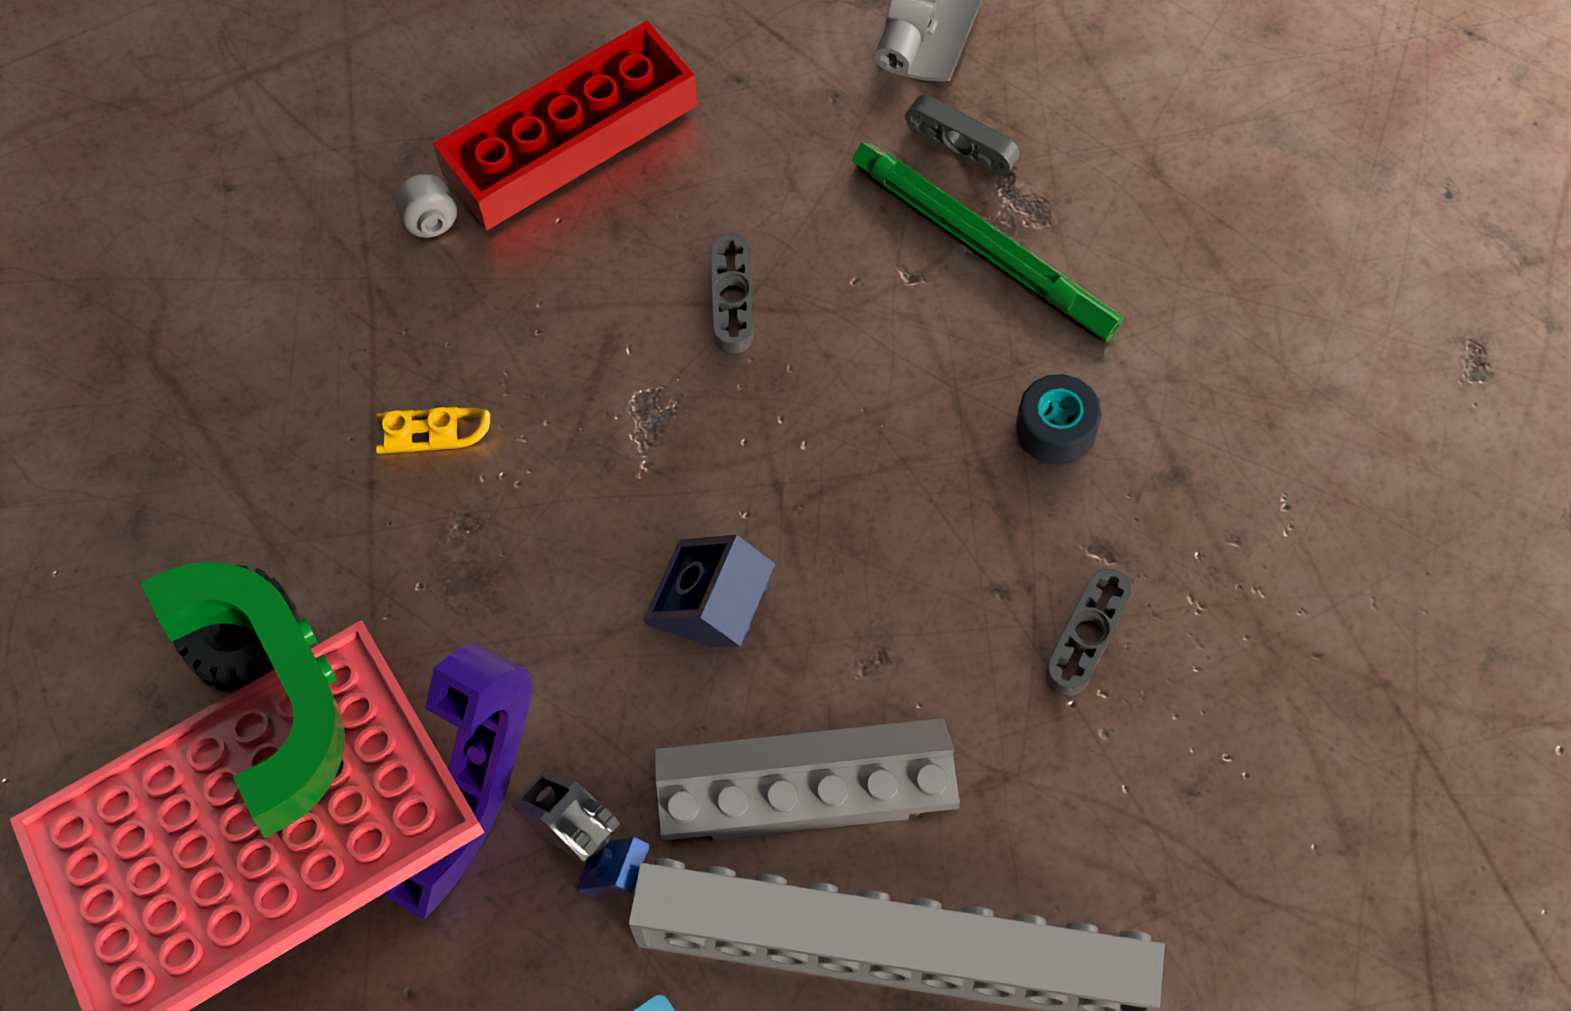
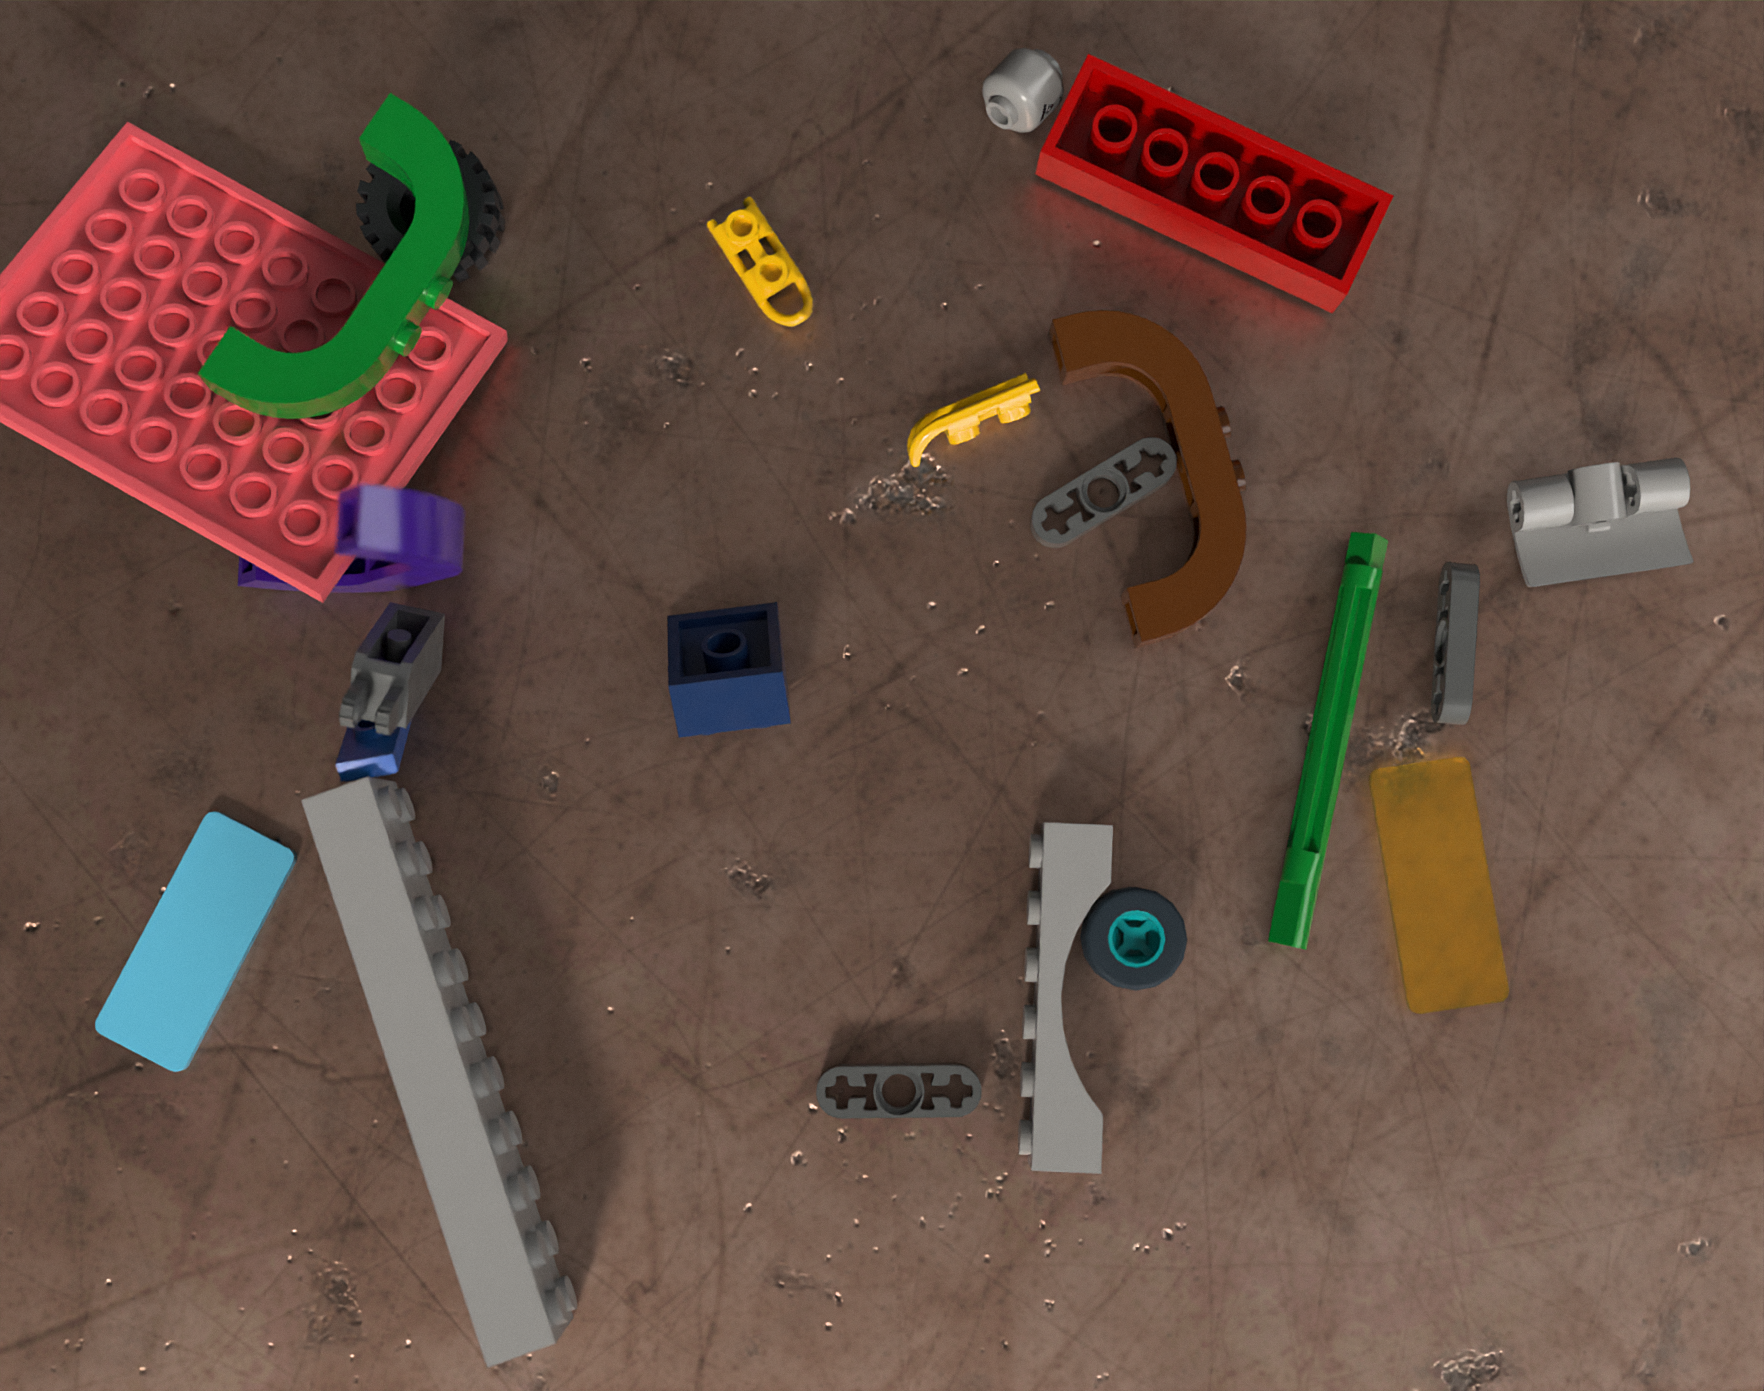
camera: 60 degrees right, 20 degrees up
light grey slope [655,718,960,841] -> none
none -> yellow piece [907,373,1040,467]
none -> light grey arch [1018,822,1113,1174]
none -> reddish brown arch [1048,310,1247,648]
none -> clear yellow piece [1368,757,1509,1014]

